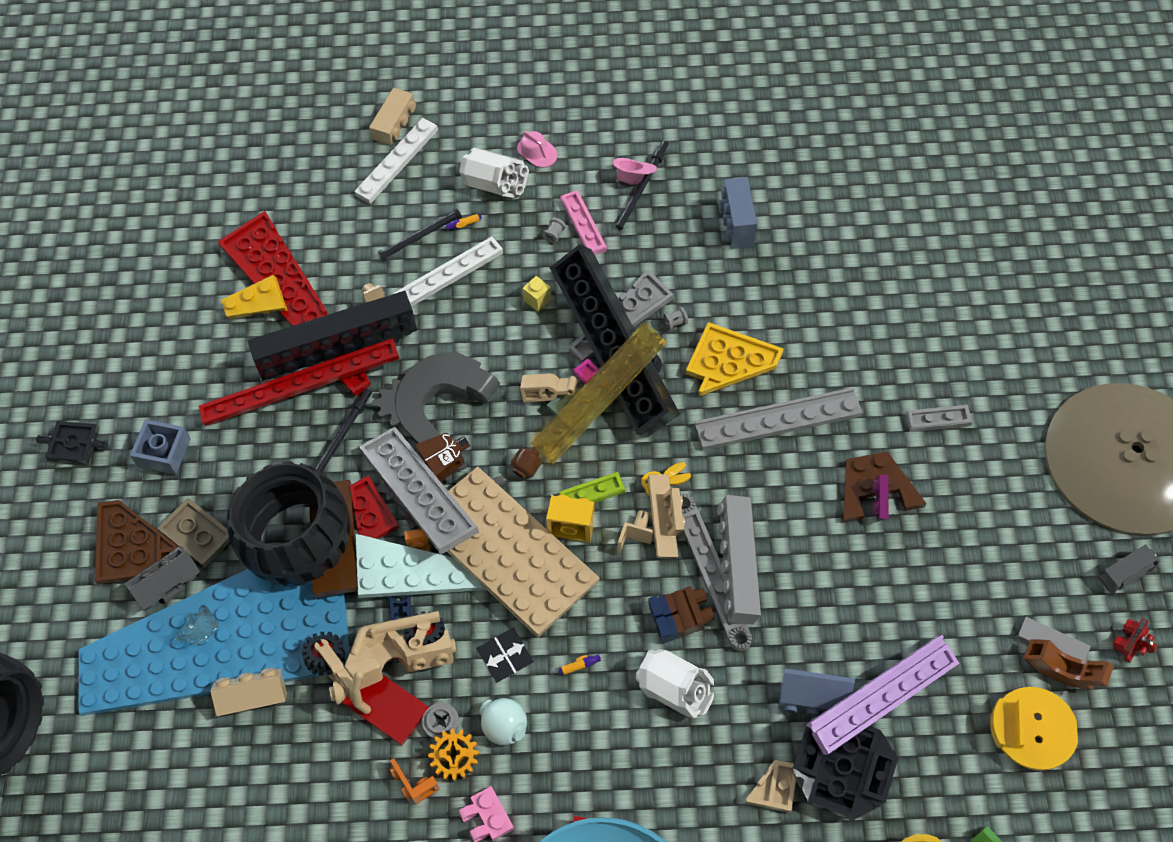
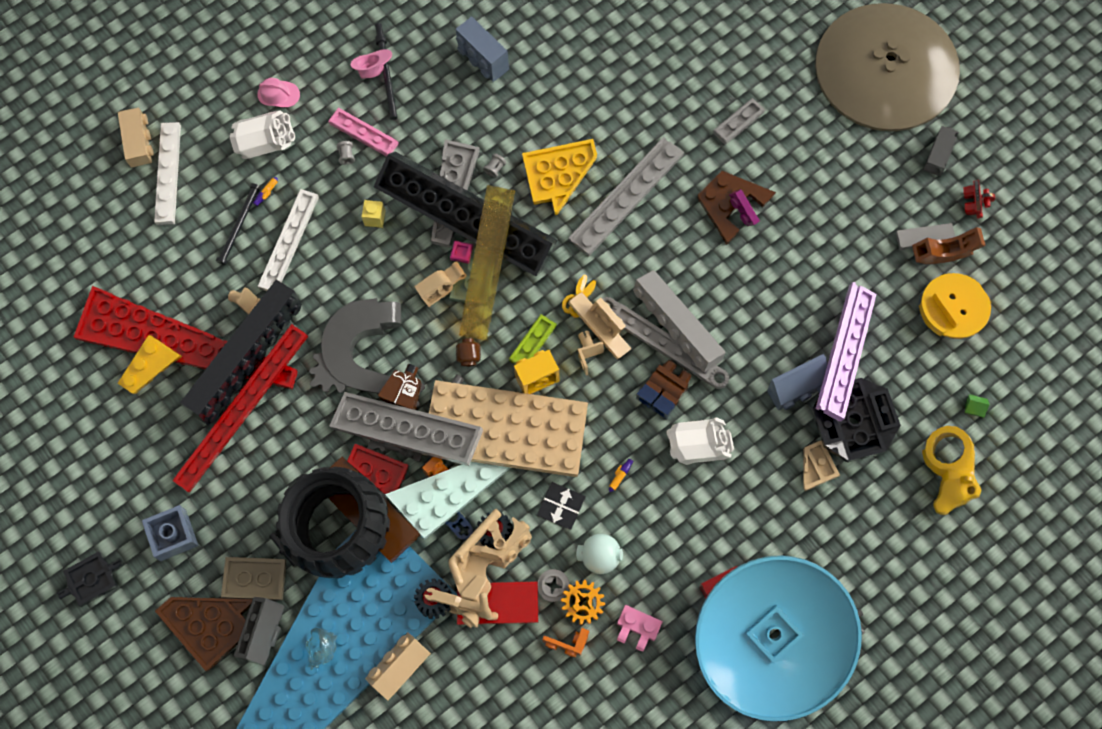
camera: 35 degrees left, 10 degrees up
black bar [315,389,372,473] -> none

